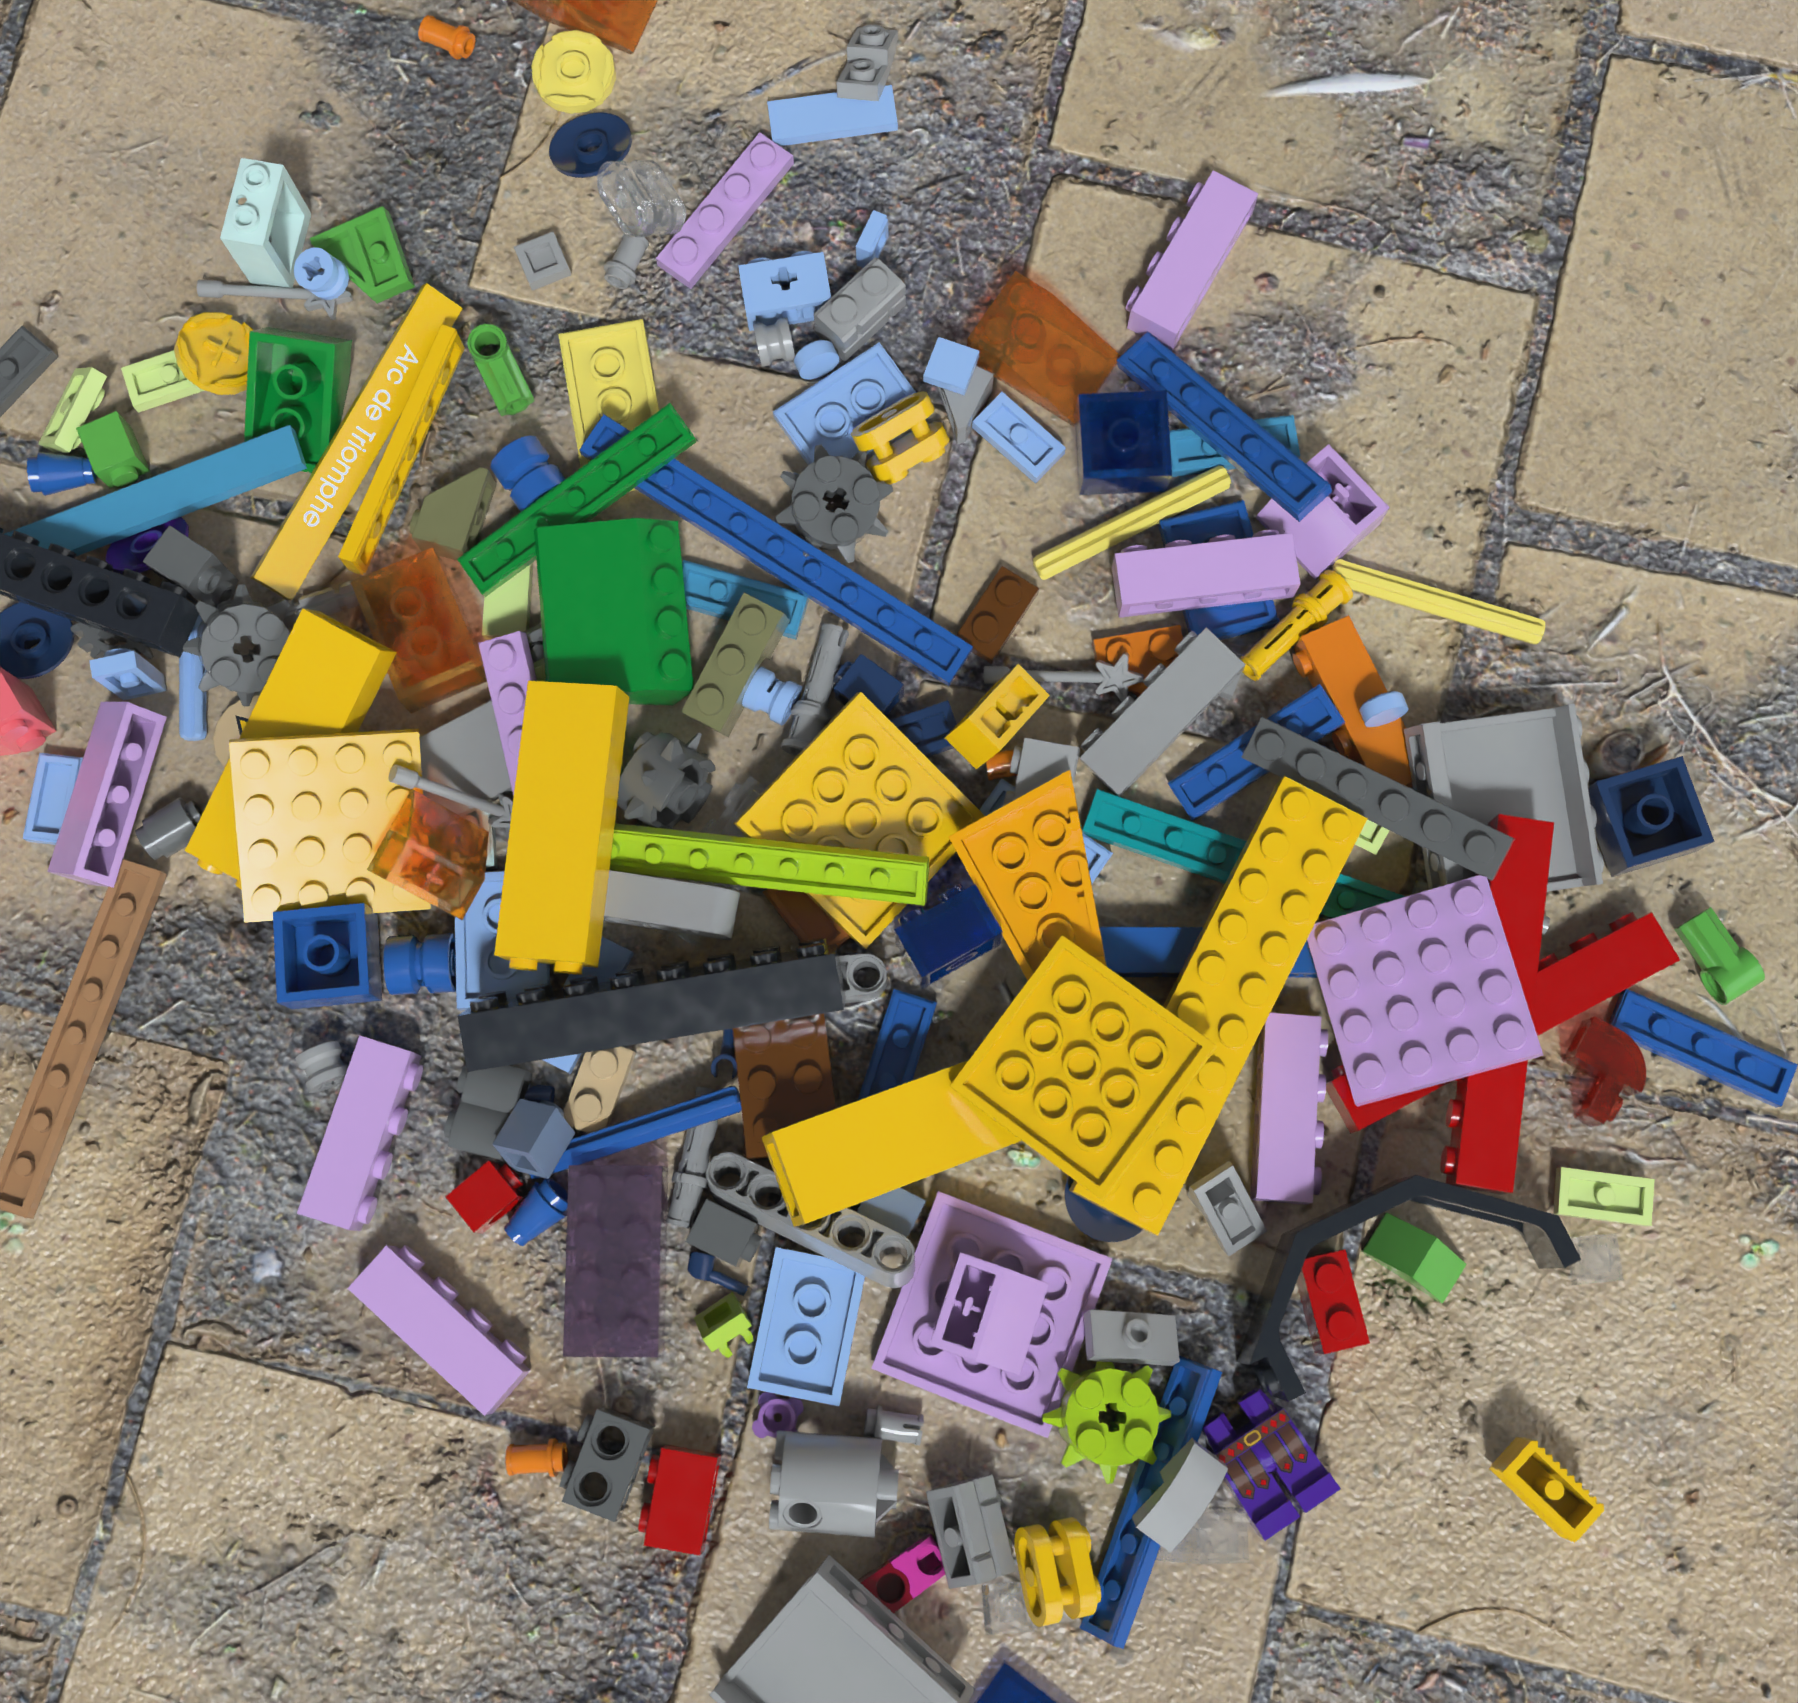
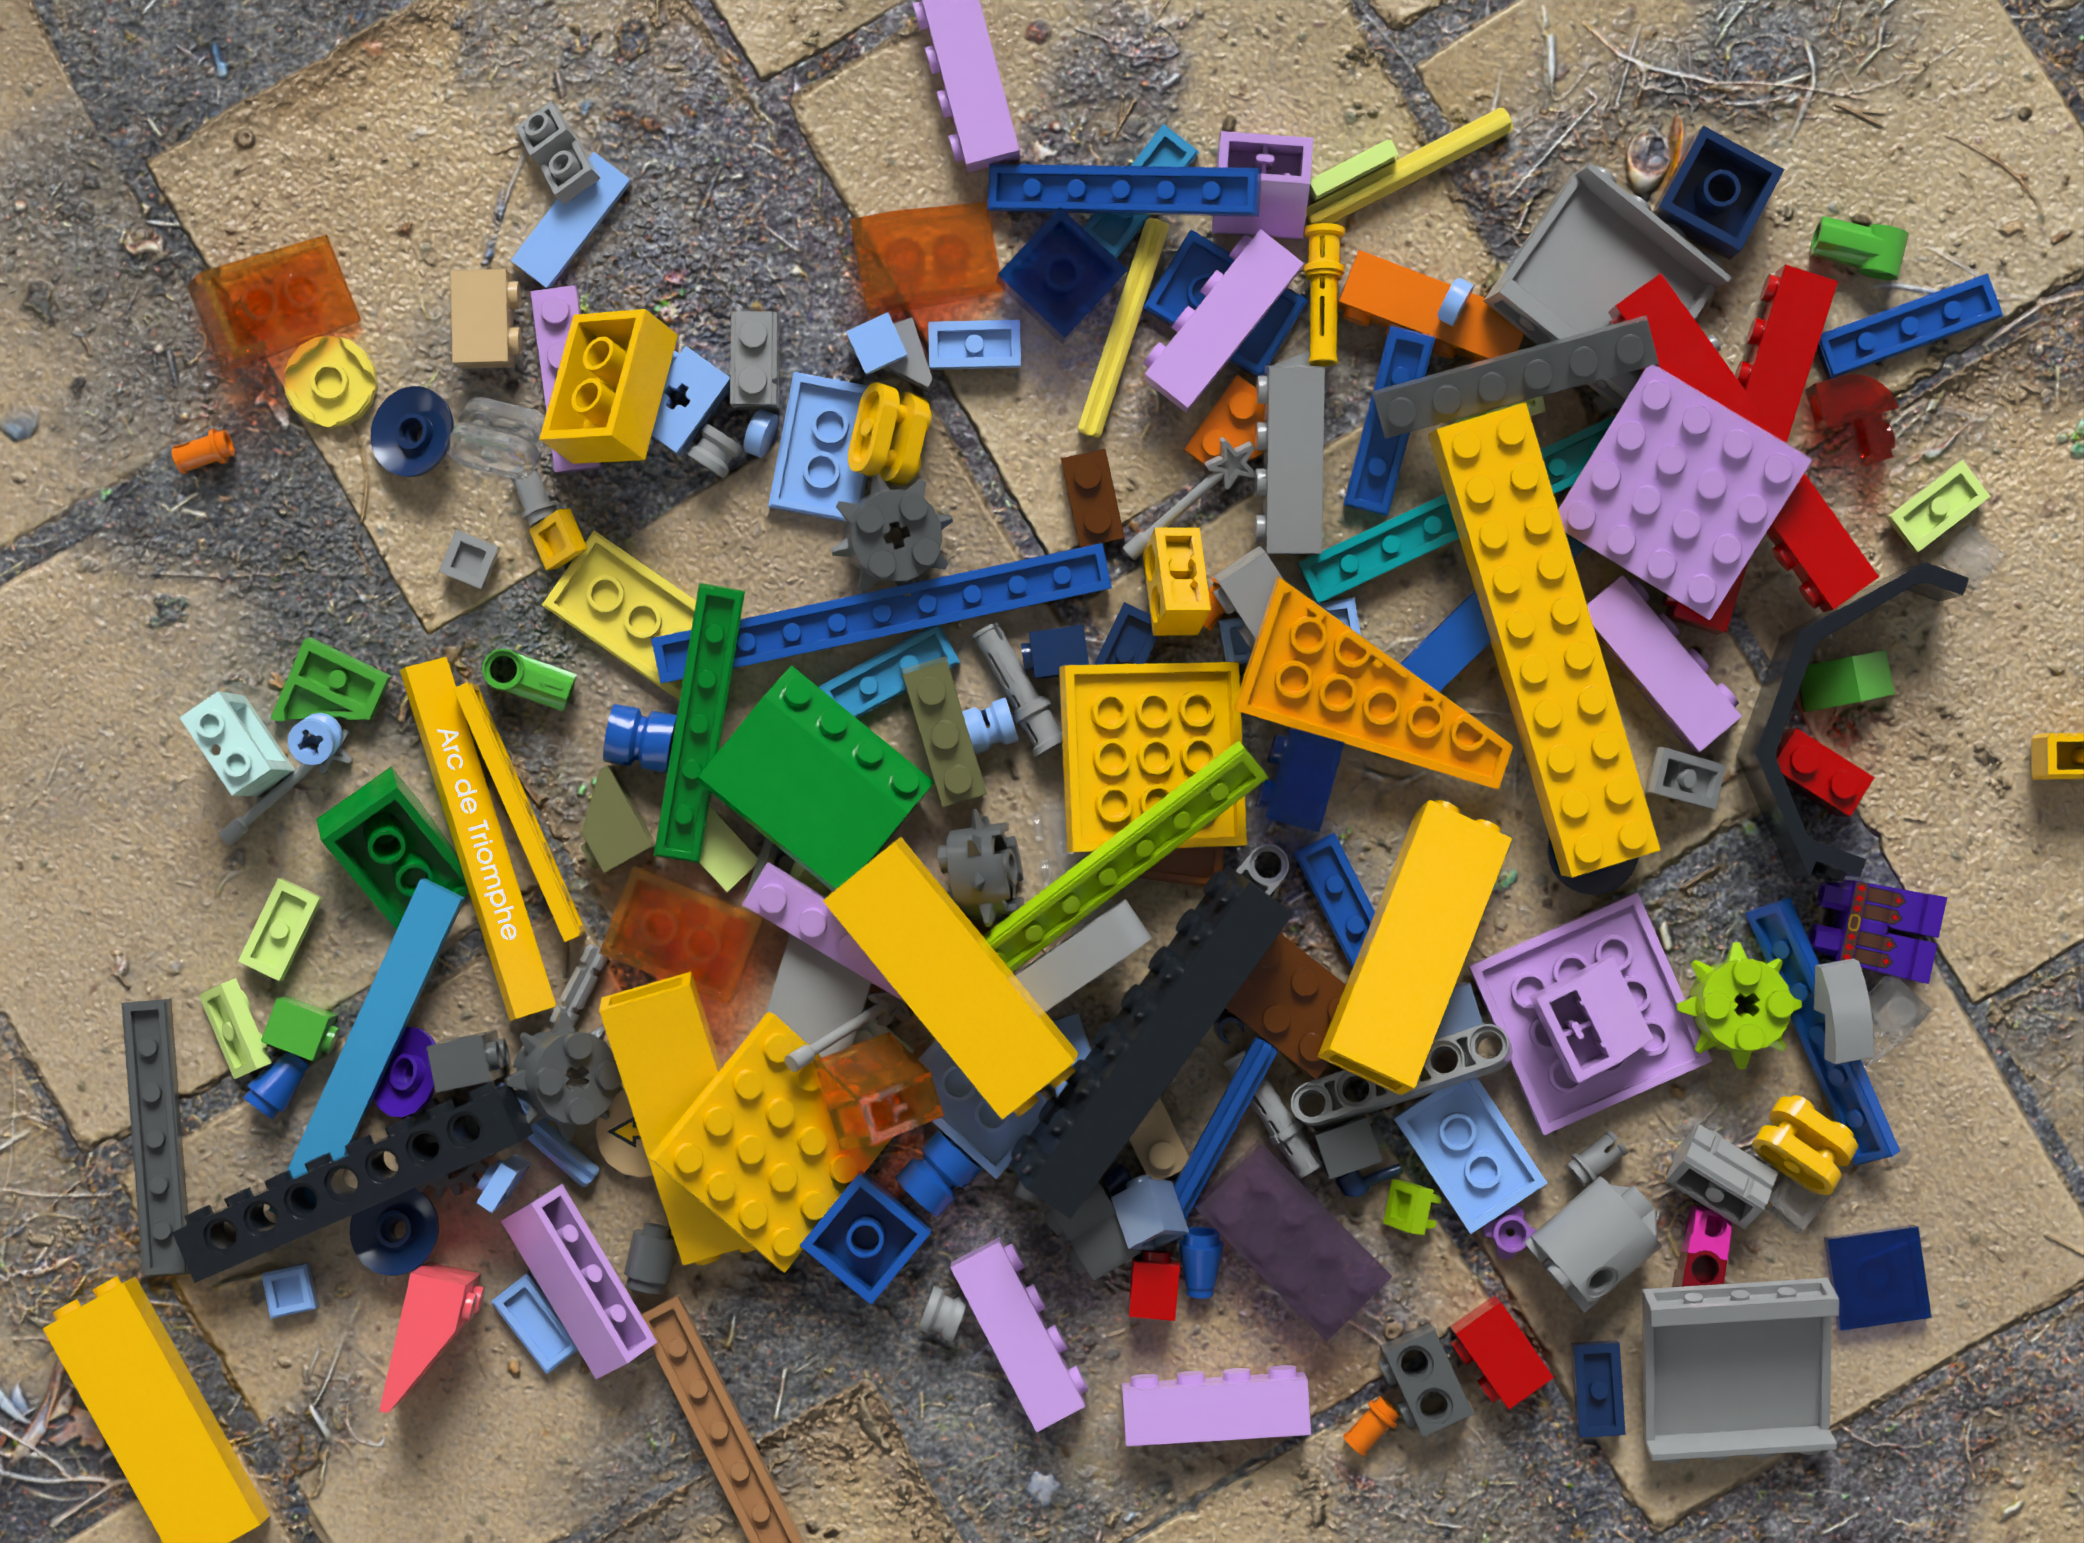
camera: 50 degrees left, 10 degrees up
yellow tile [174,312,253,395] -> none
light blue tile [856,210,889,268] -> none
yellow plate [950,935,1217,1202] -> none
light grey plate [1083,1309,1180,1366] -> none
none -> tan brick [450,269,522,369]
none -> yellow plate [528,508,588,571]
none -> yellow brick [539,309,678,464]
none -> yellowish green tile [1309,139,1399,203]
none -> dark blue plate [1571,1340,1626,1438]

